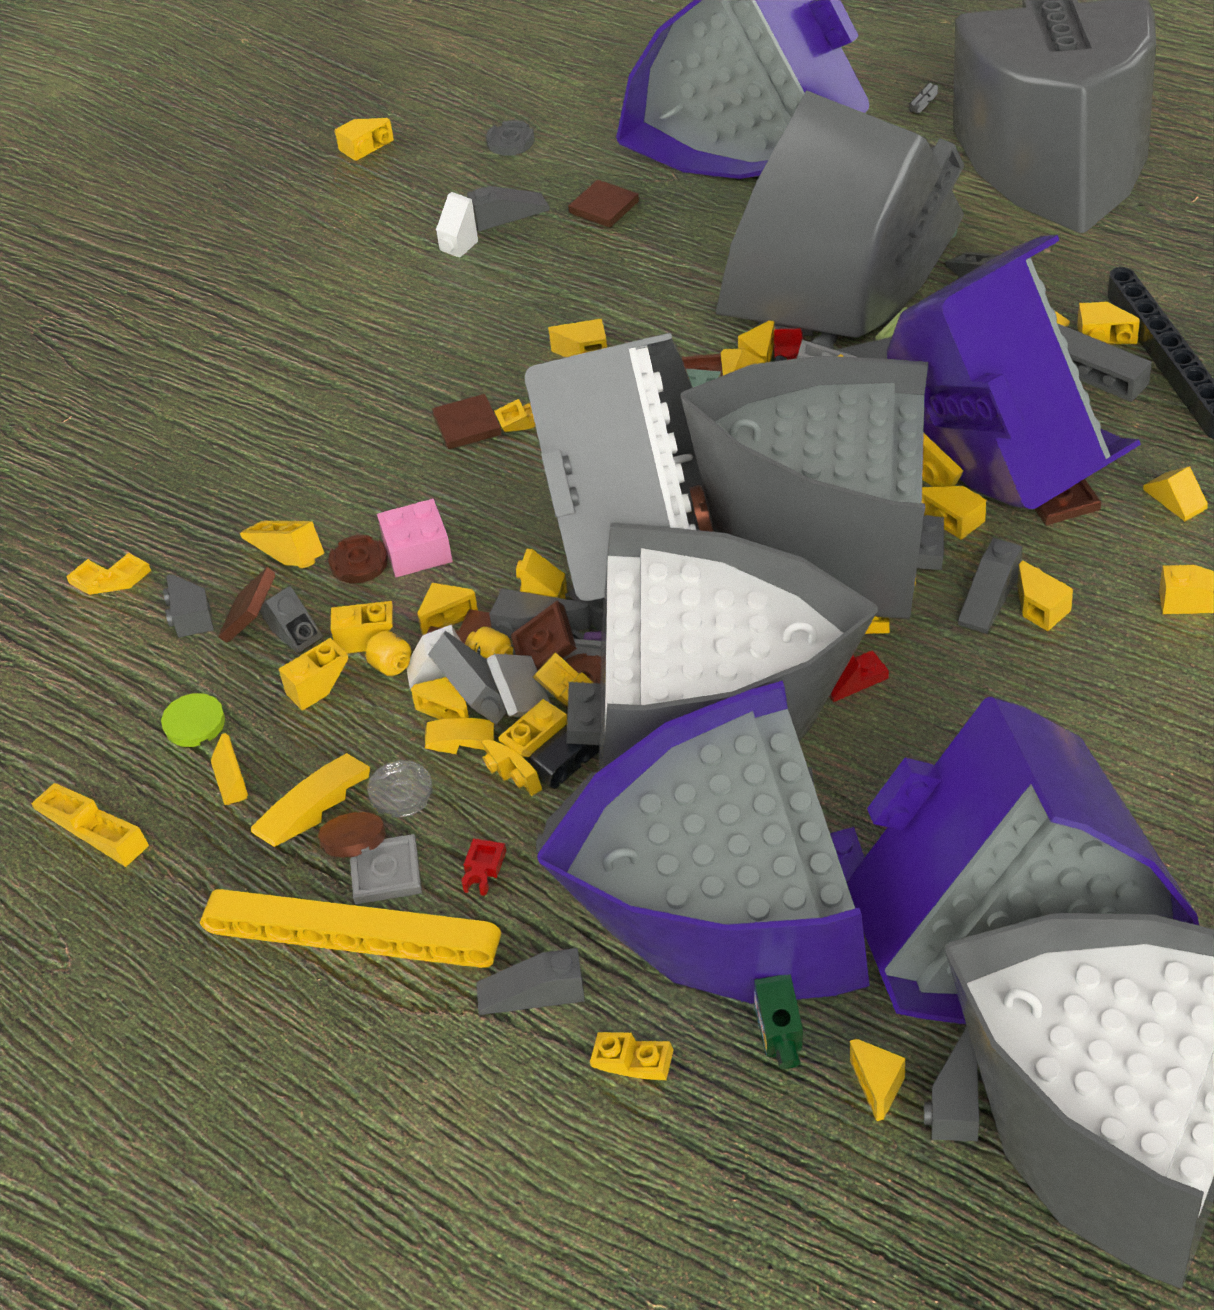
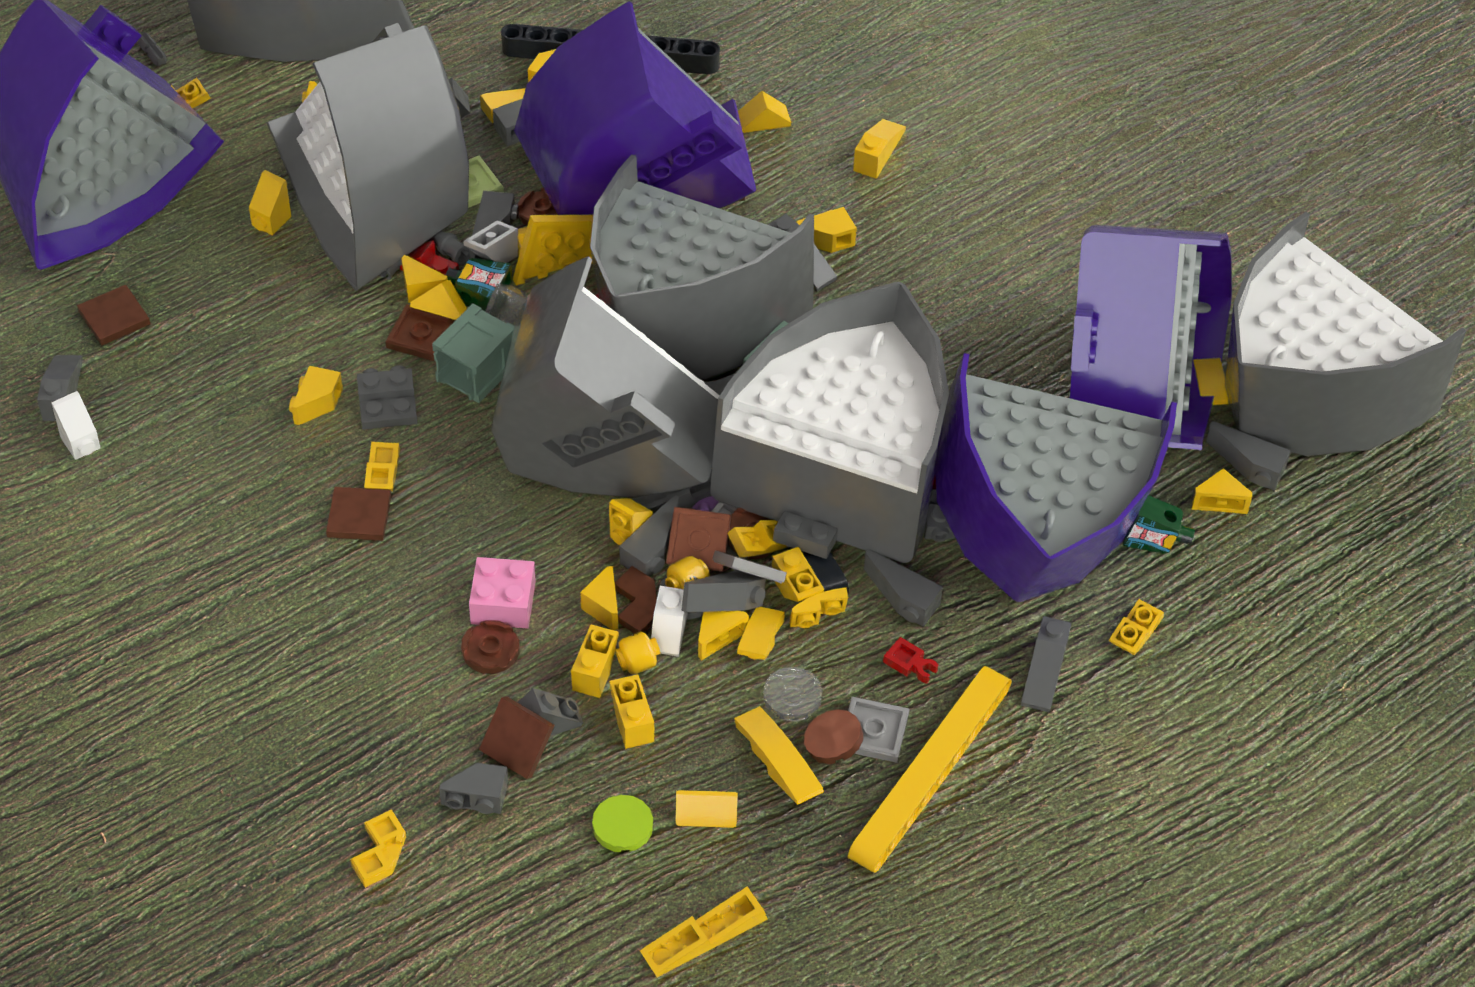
camera: 75 degrees left, 5 degrees up
yellow slope [240,521,324,569] -> none

